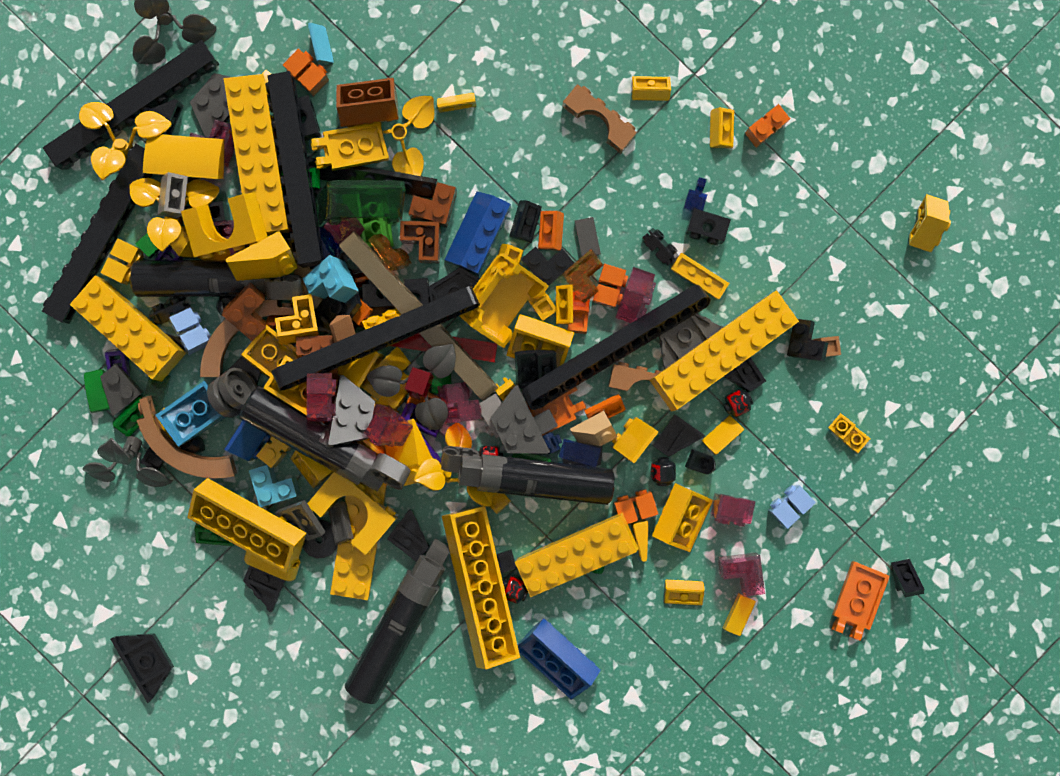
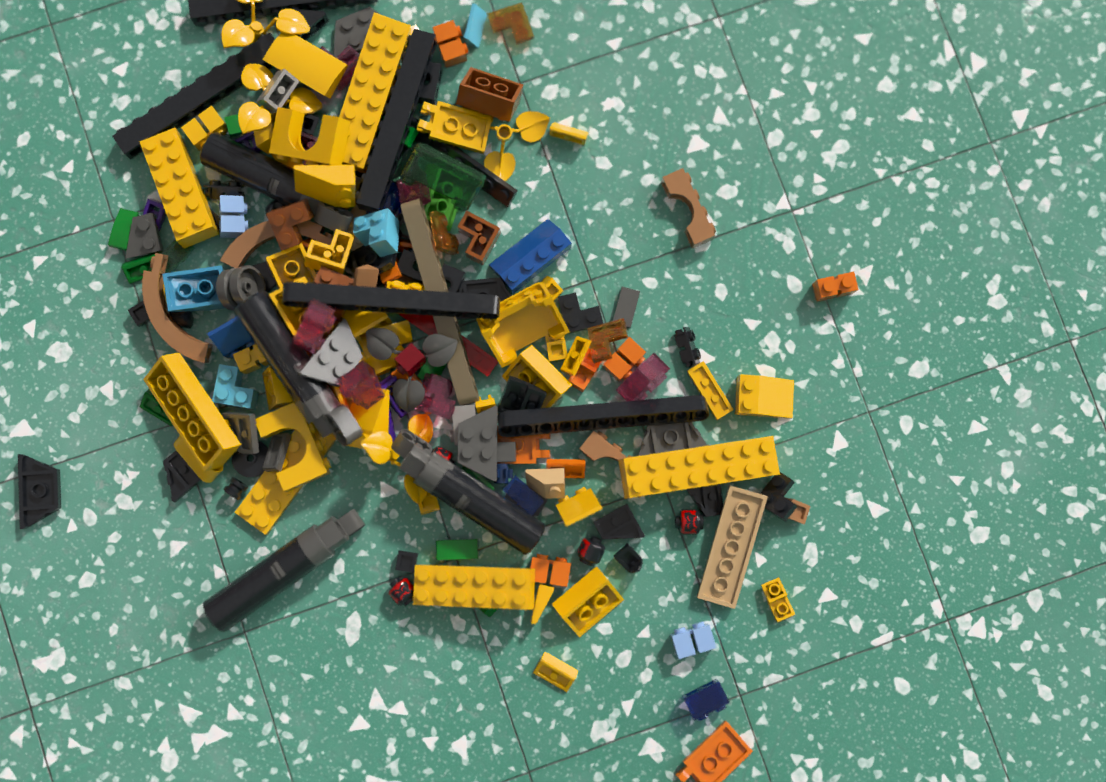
camera: 20 degrees right, 5 degrees down
dark grey plant [83,436,173,487] -> none
black wing [387,509,429,562] -> none
dark orange brick [408,182,457,228] -> none
yellow brick [442,506,520,670] -> none
black slope [509,200,542,243] -> none
blue slope [517,618,601,700] -> none
orange slope [538,211,564,251] -> none
yellow slope [632,76,671,101] -> none
clear blue plate [683,177,708,211] -> none
black brick [685,208,731,246] -> none
yellow slope [701,415,744,455] -> none
yellow slope [710,107,734,148] -> none
clear pink brick [710,493,755,527] -> none
clear pink brick [718,552,765,596] -> none
yellow slope [722,593,756,636] -> none
black slope [891,559,925,598] -> none
yellow brick [909,194,951,252] -> none
none -> black wheel [223,477,249,500]
none -> green slope [436,539,478,560]
none -> clear orange plate [487,2,534,44]
none -> clear blue brick [682,679,730,721]
none -> tan plate [697,485,768,609]
none -> yellow slope [735,374,794,418]

